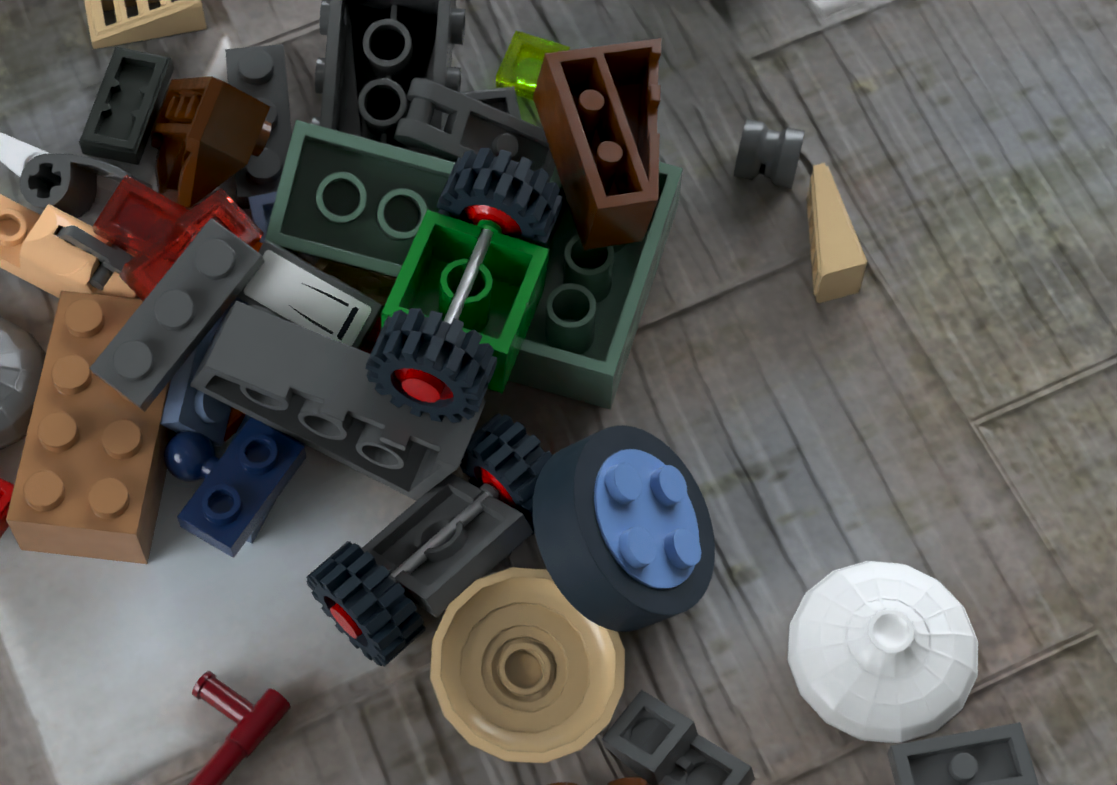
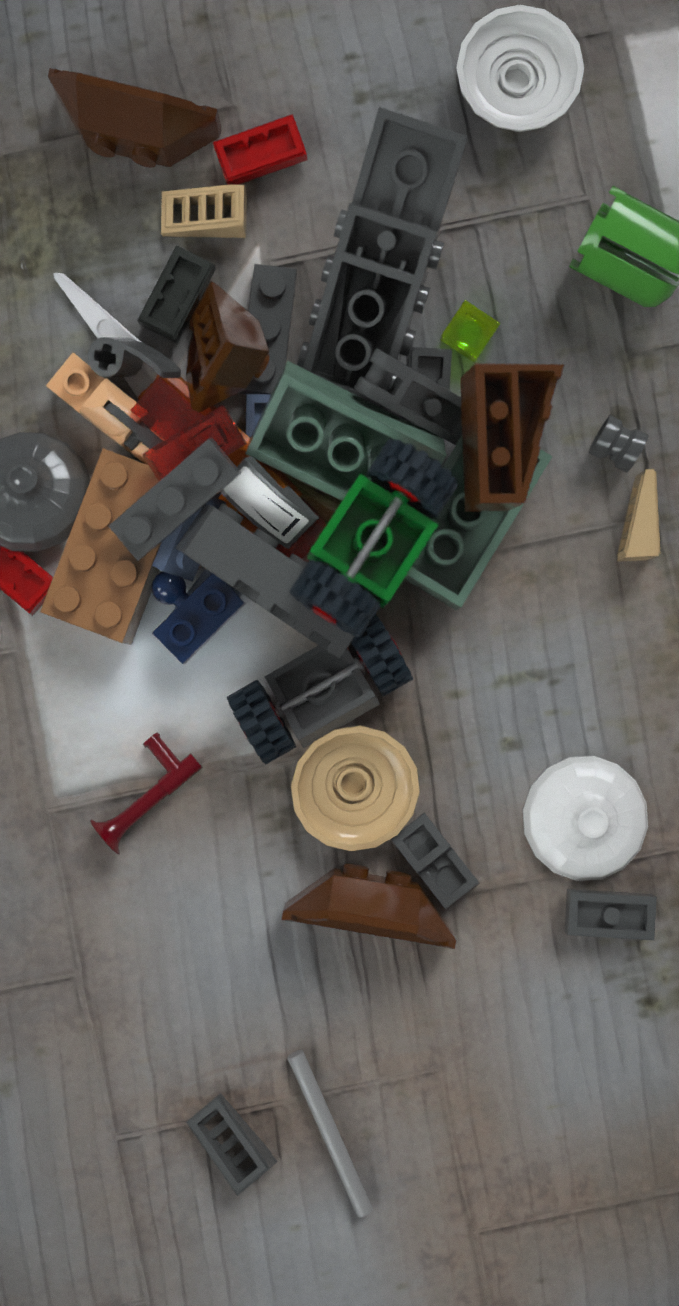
camera: 15 degrees right, 25 degrees up
black wheel [533,425,715,632] -> none

